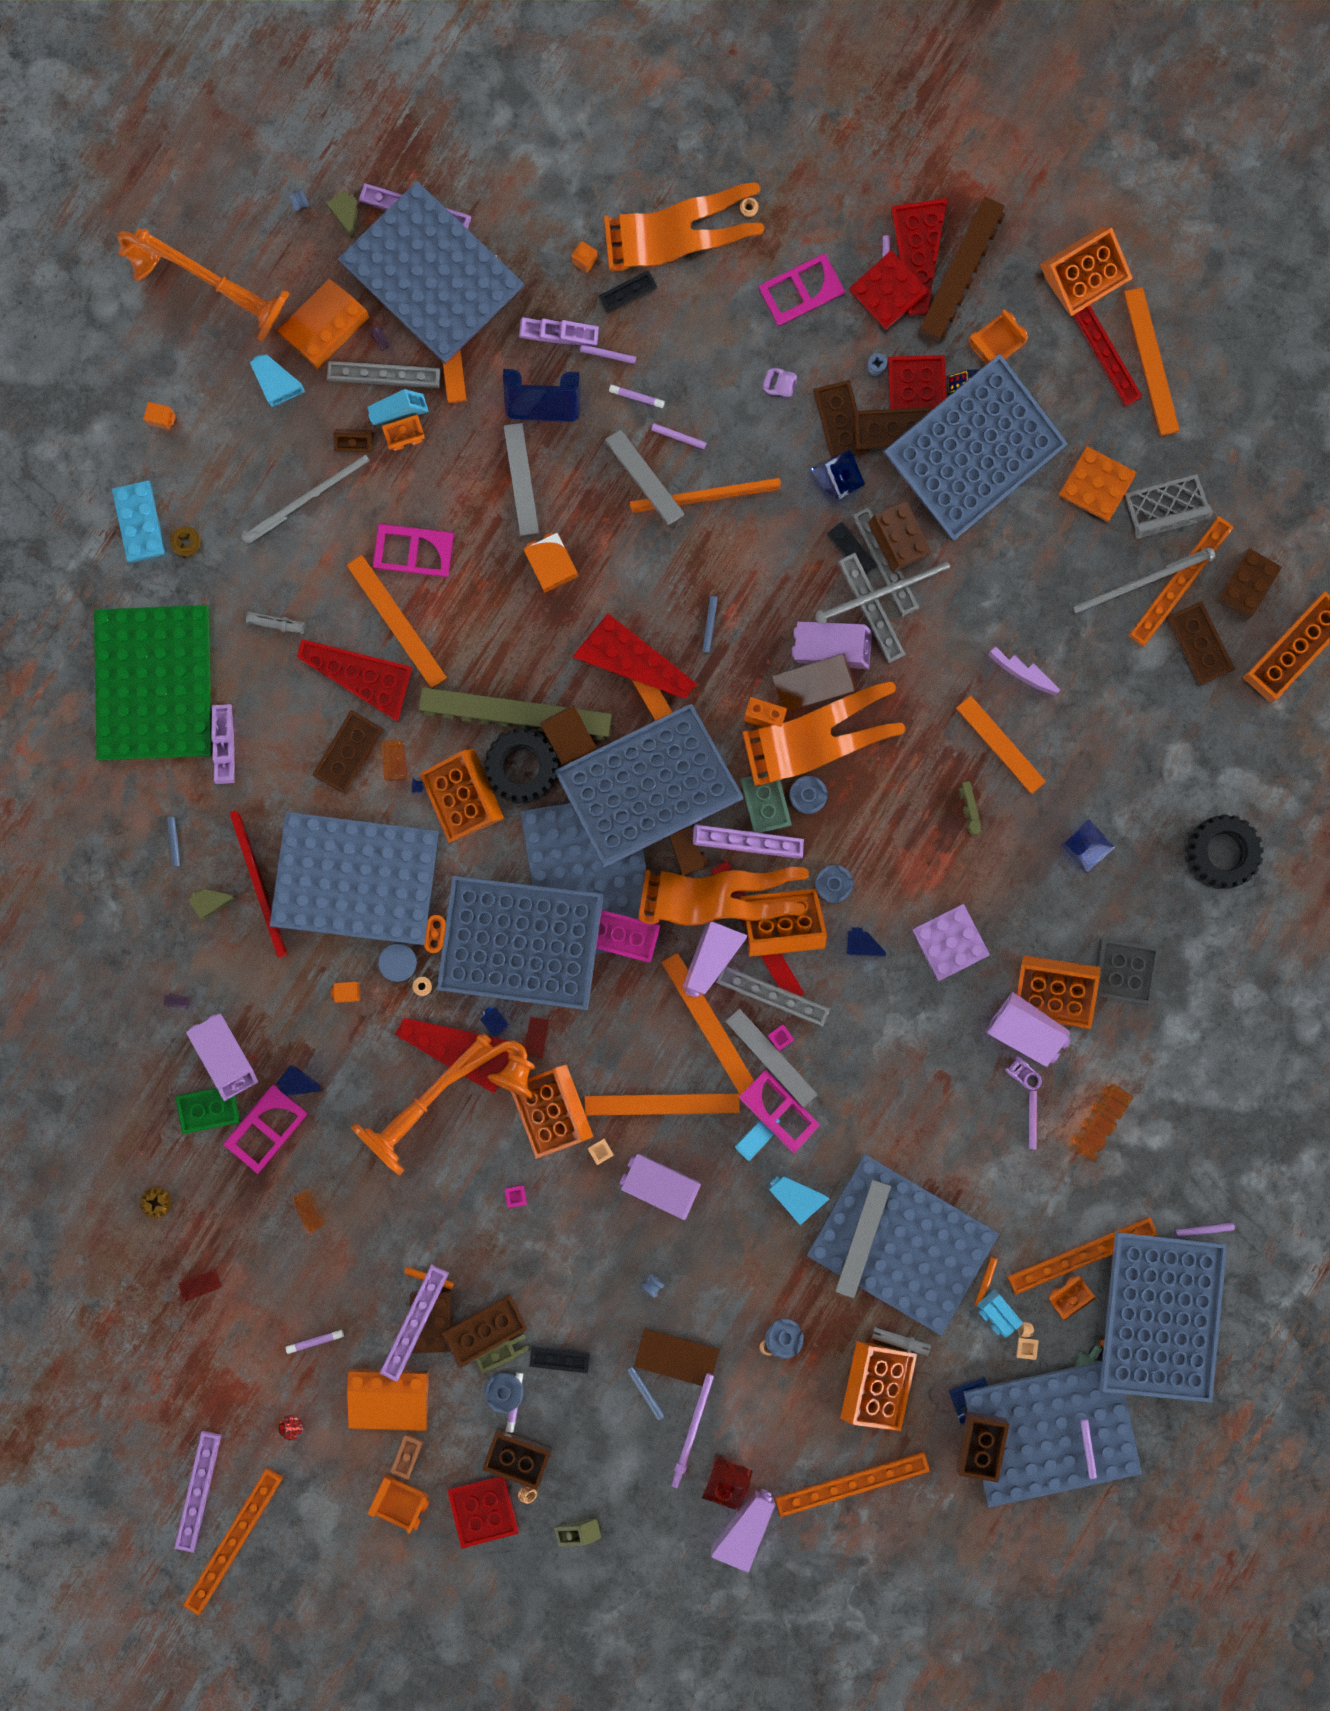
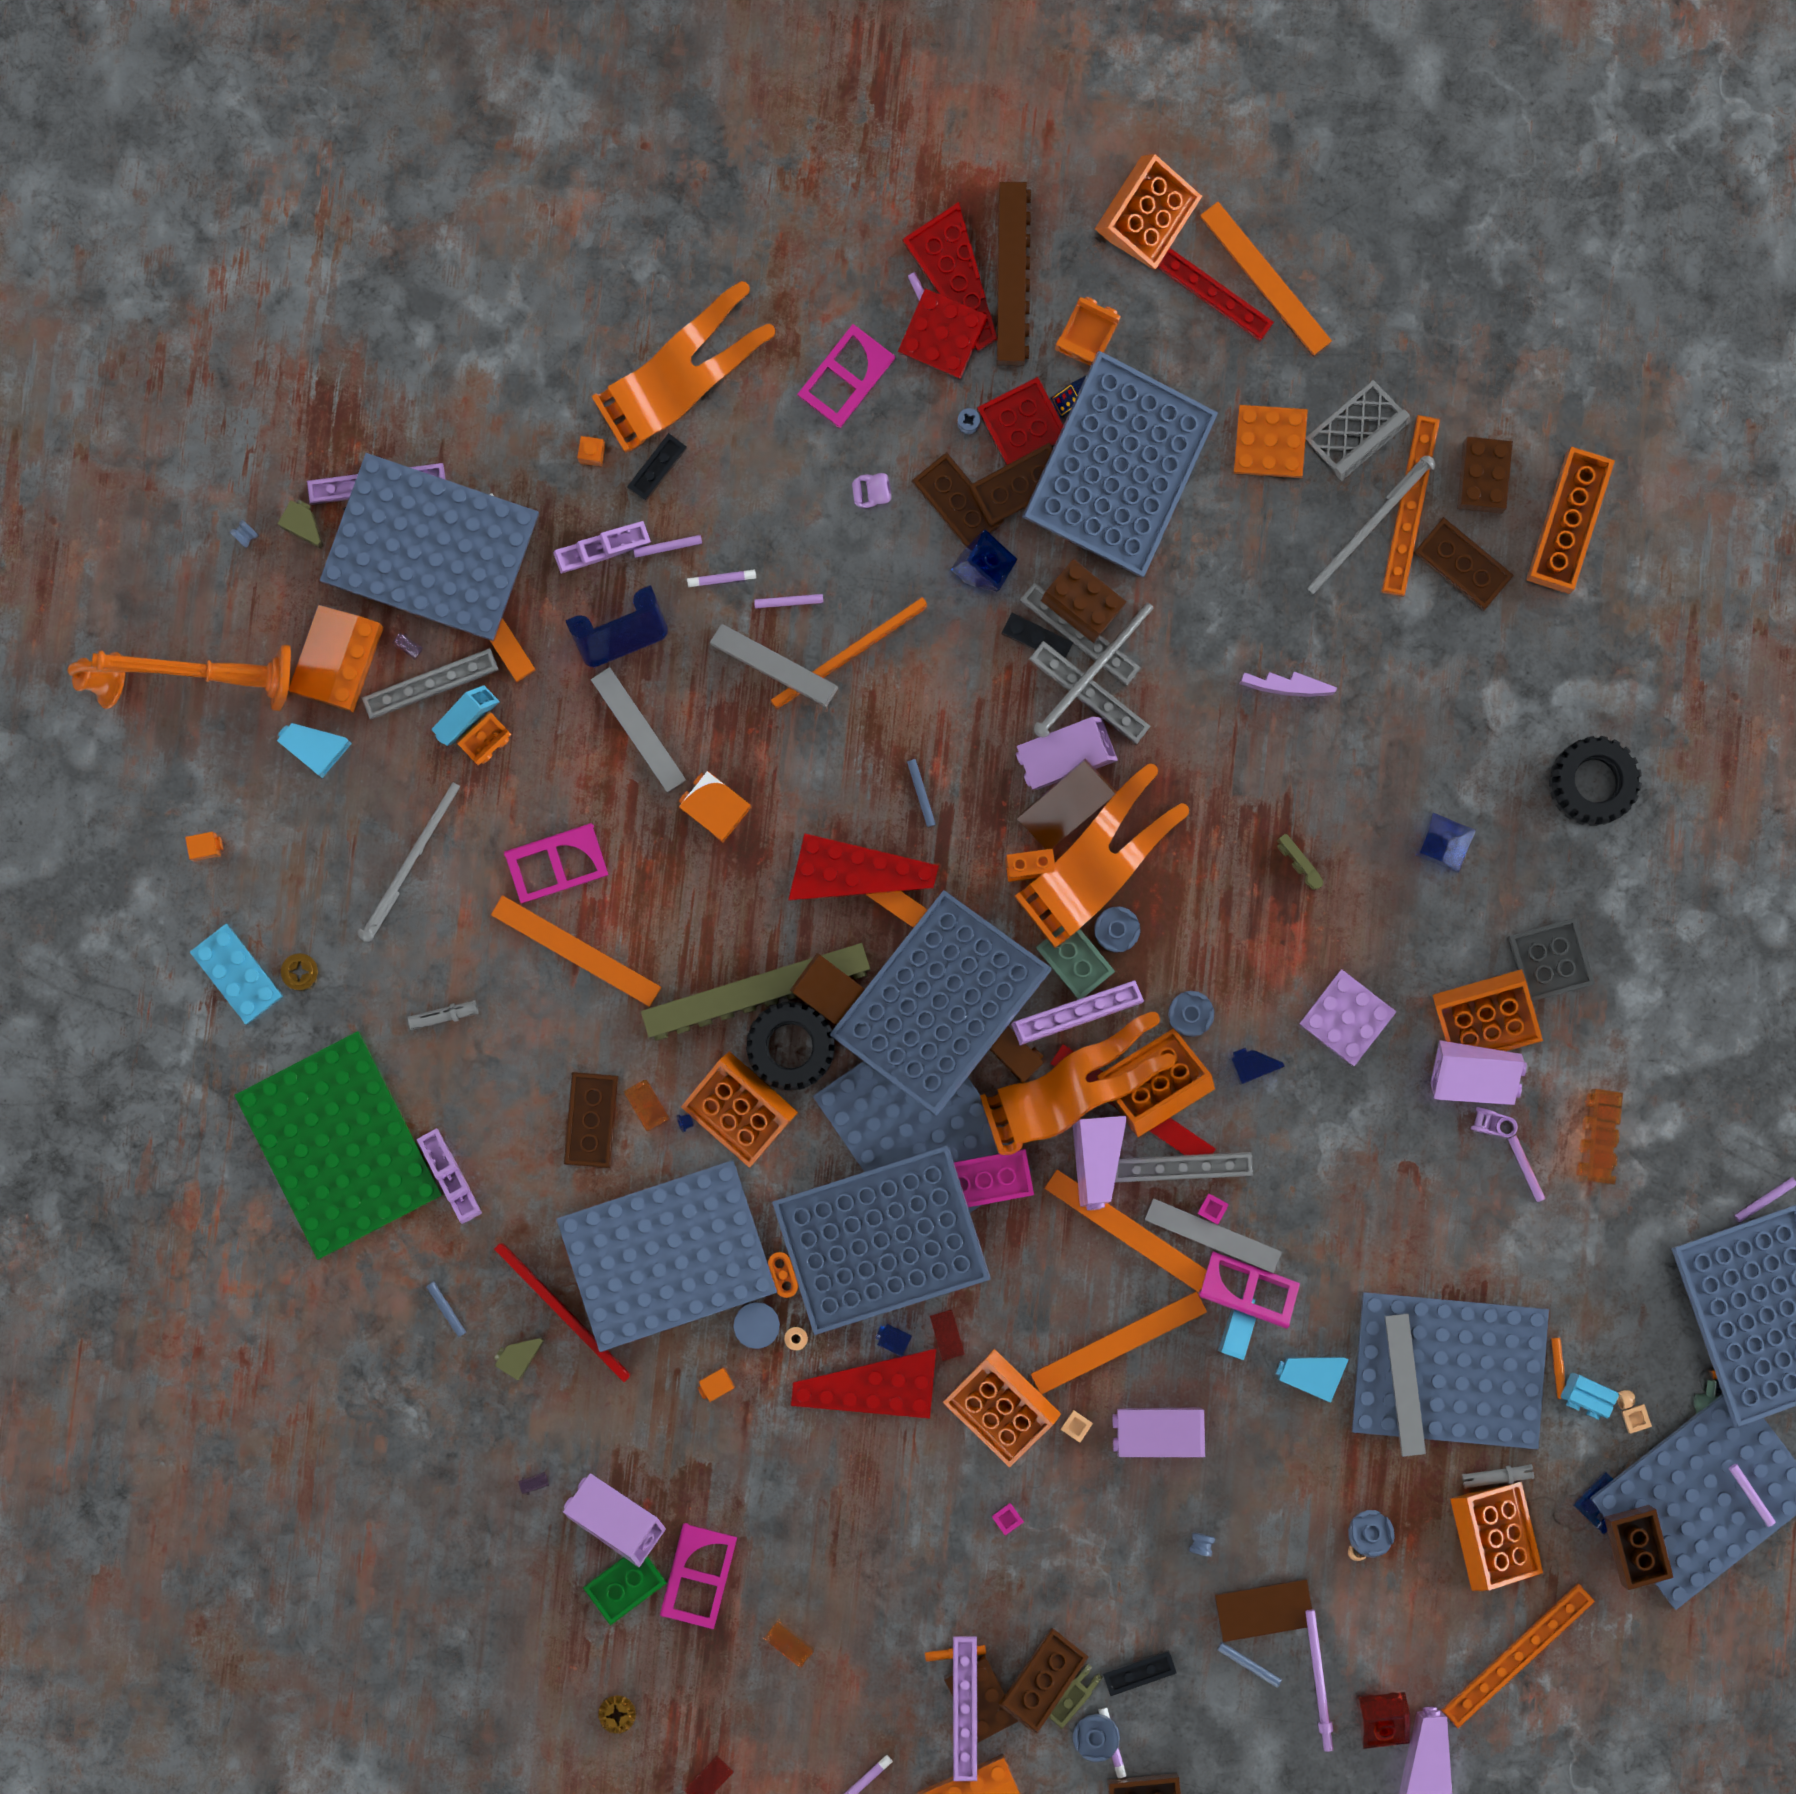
camera: 30 degrees left, 0 degrees up
clear blue slope [276,1065,324,1096] -> none
red wing [297,639,413,722] -> none
reddish brown slope [333,429,373,452] -> none
orange piece [350,1033,535,1176] -> none
light nougat plate [740,198,759,217] -> none
orange tile [956,695,1046,794] -> none
orange tile [1007,1217,1158,1295] -> none
orange bracket [1049,1275,1096,1321] -> none

